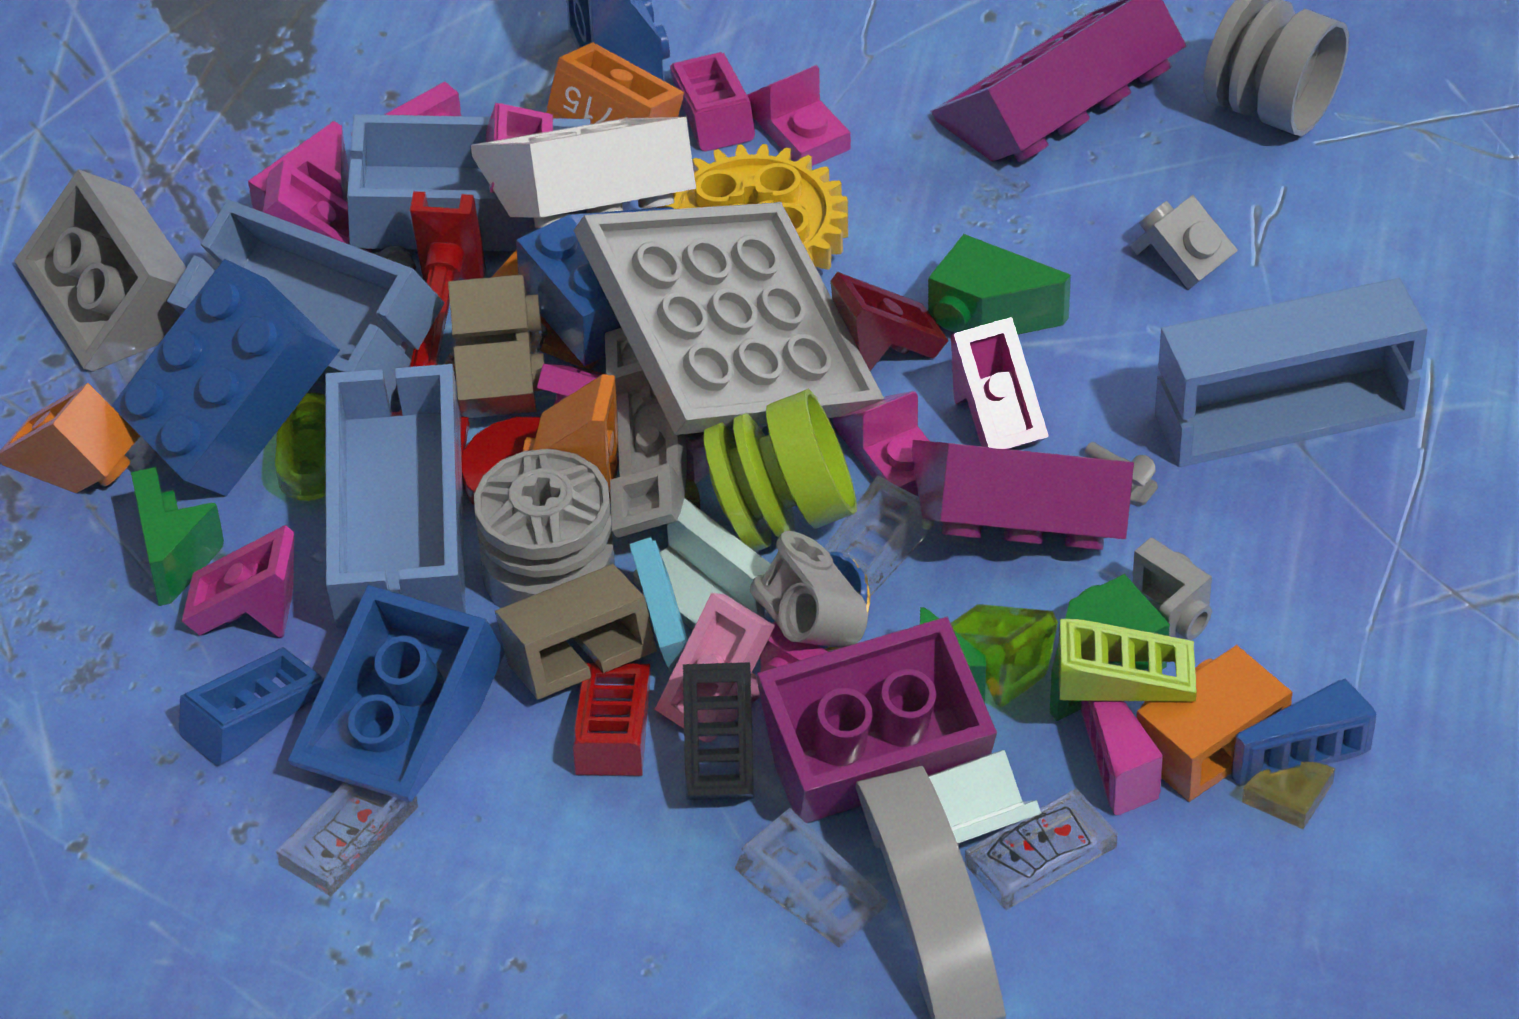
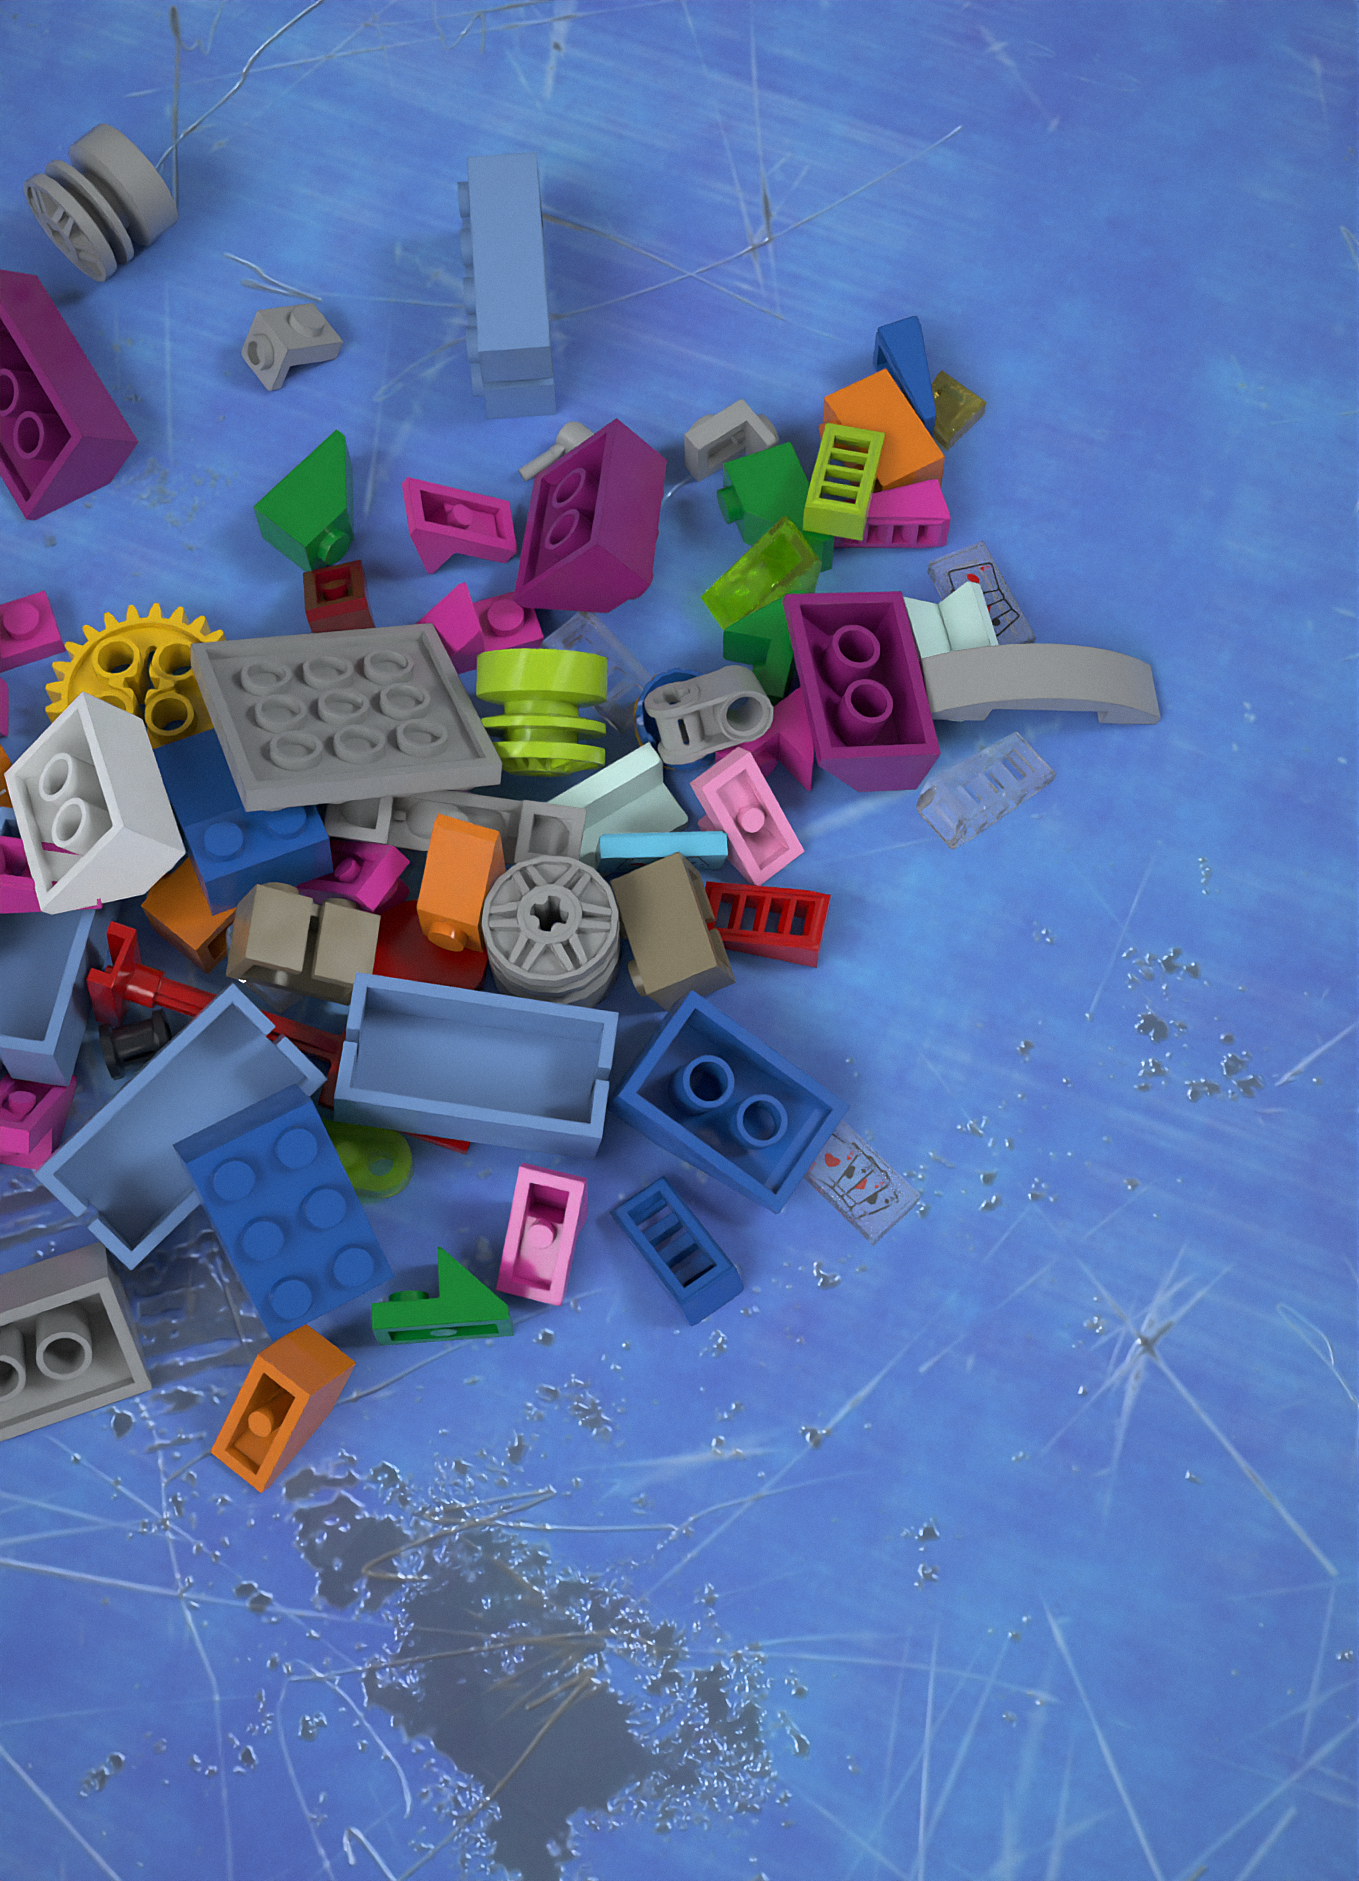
camera: 80 degrees left, 20 degrees up
black slope [683,662,754,800] -> none

